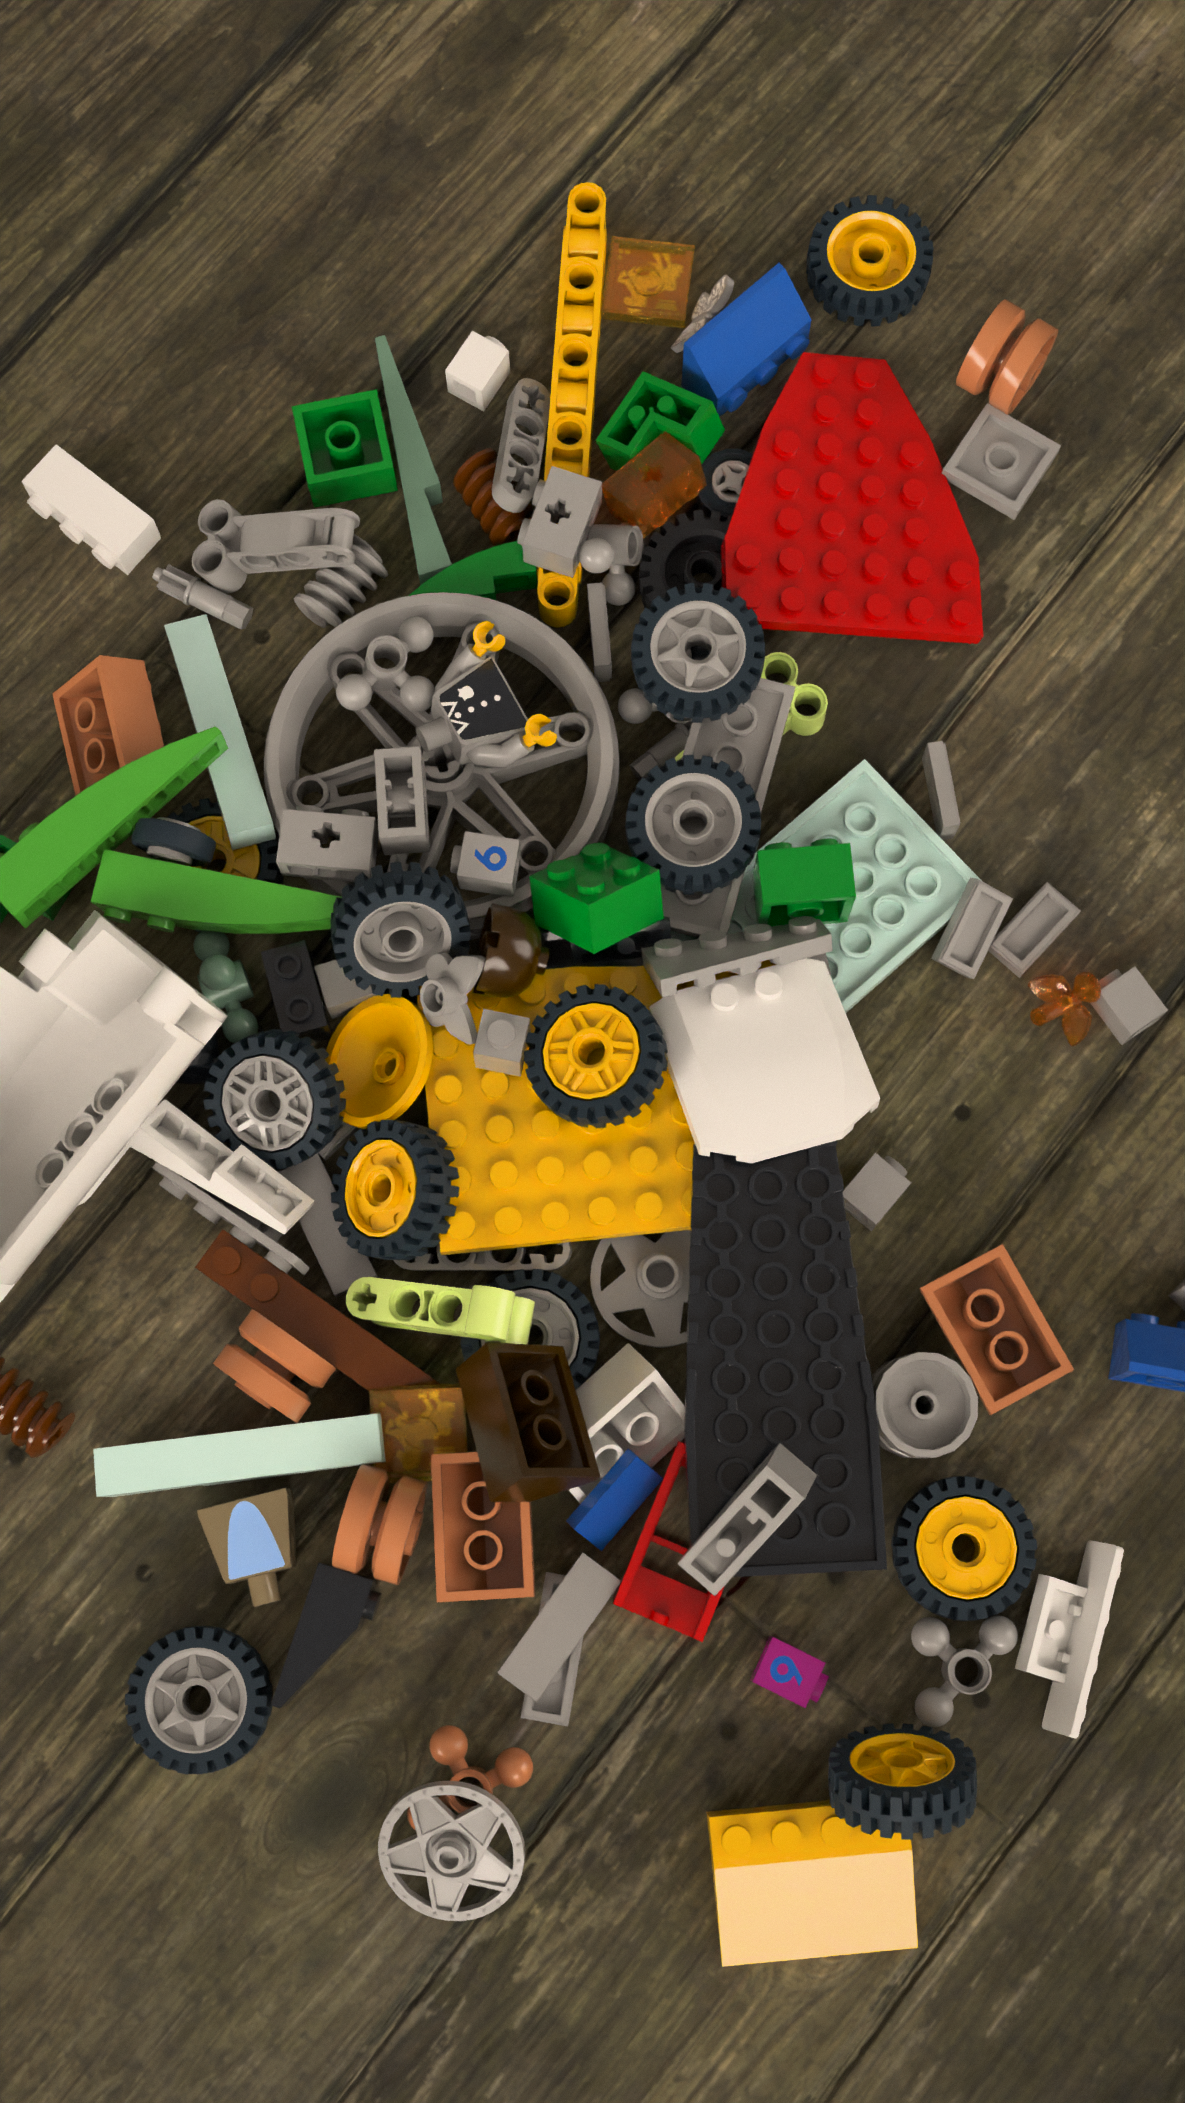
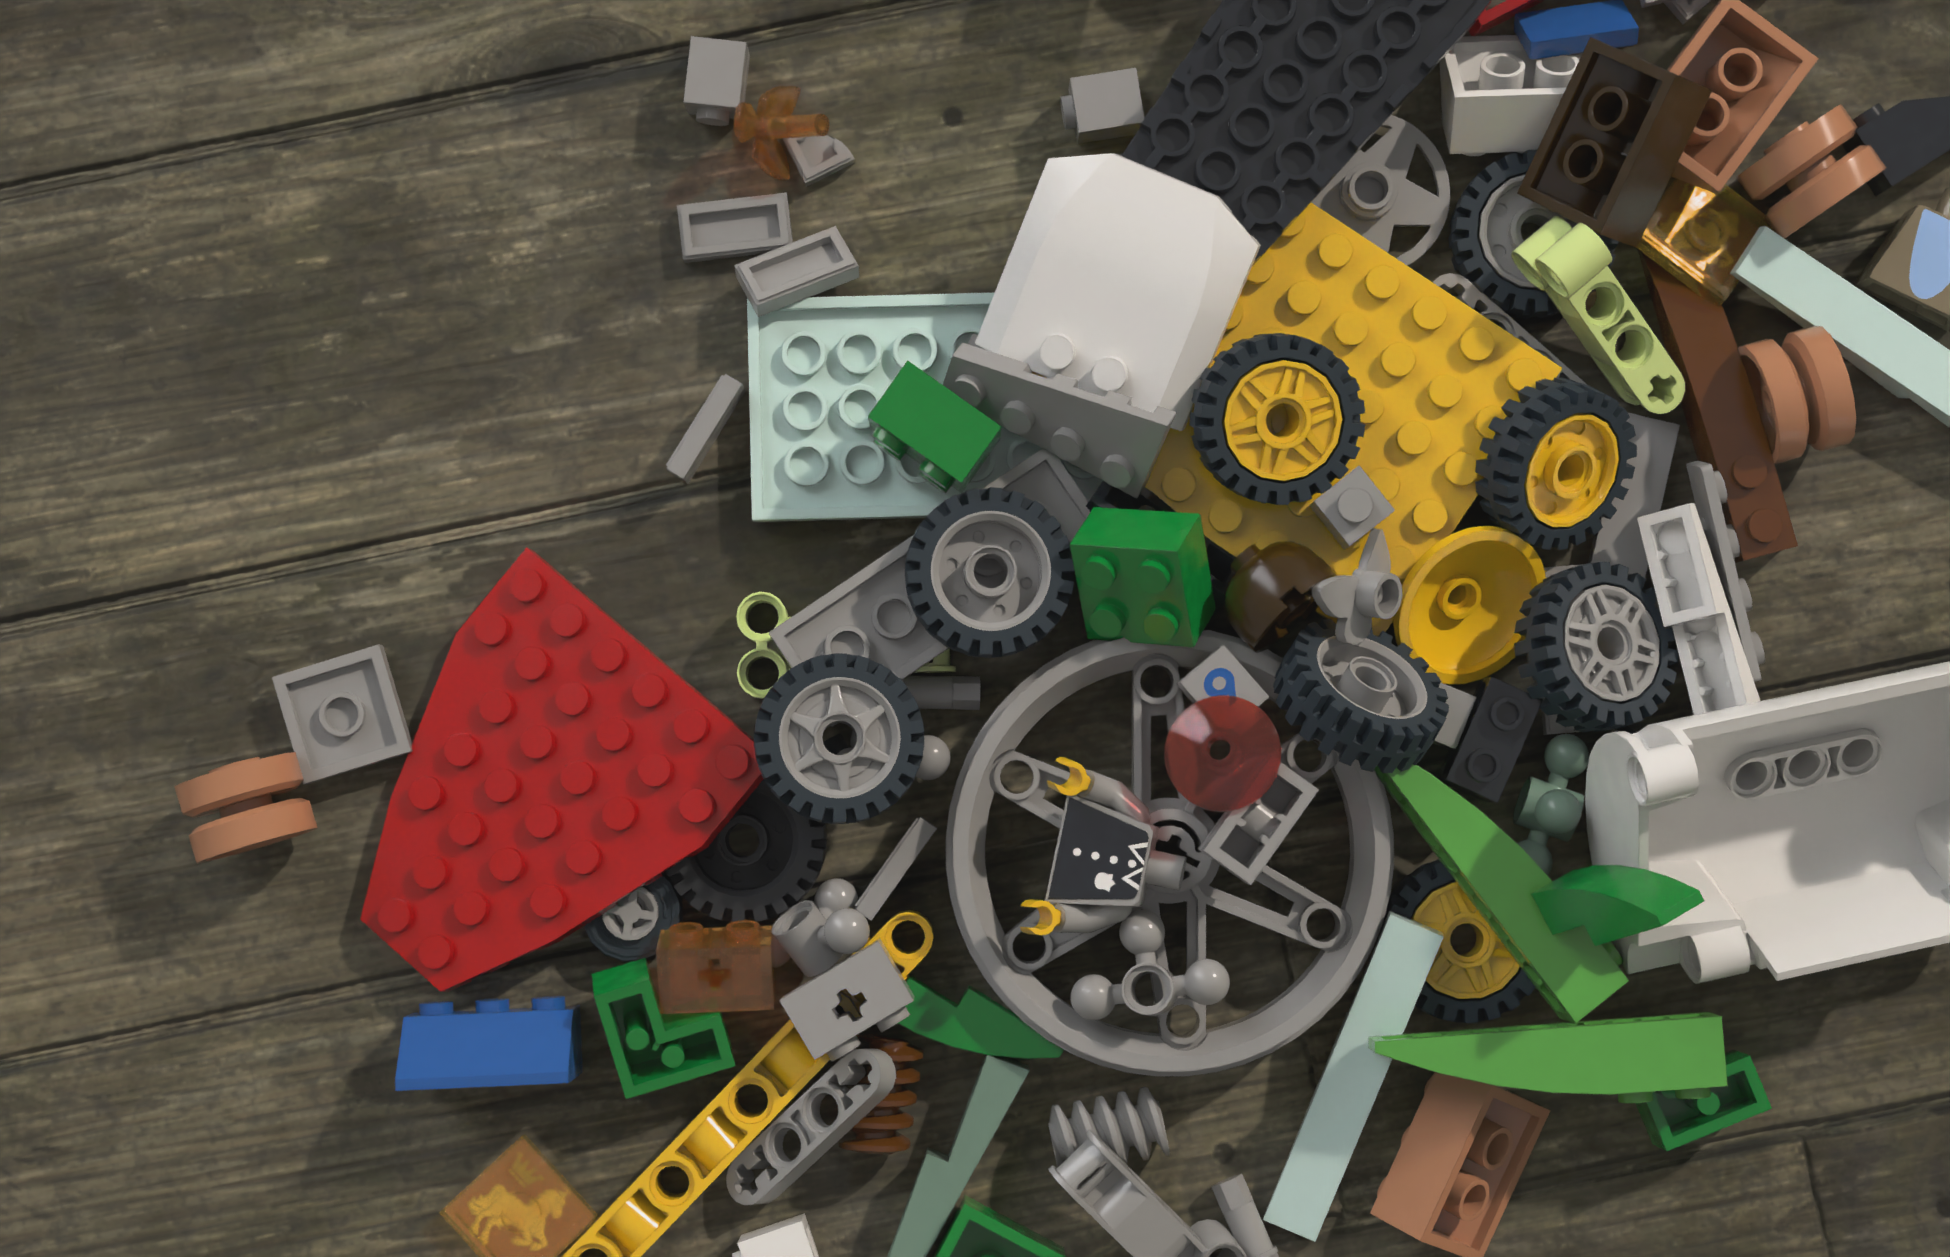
camera: 145 degrees left, 10 degrees up
black wheel [132,817,216,866] -> none
light grey brick [276,805,379,882] -> none
light grey animal [671,275,734,353] -> none
wheel [806,195,934,327] -> none
none -> light grey tile [781,129,855,187]
none -> clear red dish [1164,695,1281,812]
none -> green slope [1531,865,1705,946]

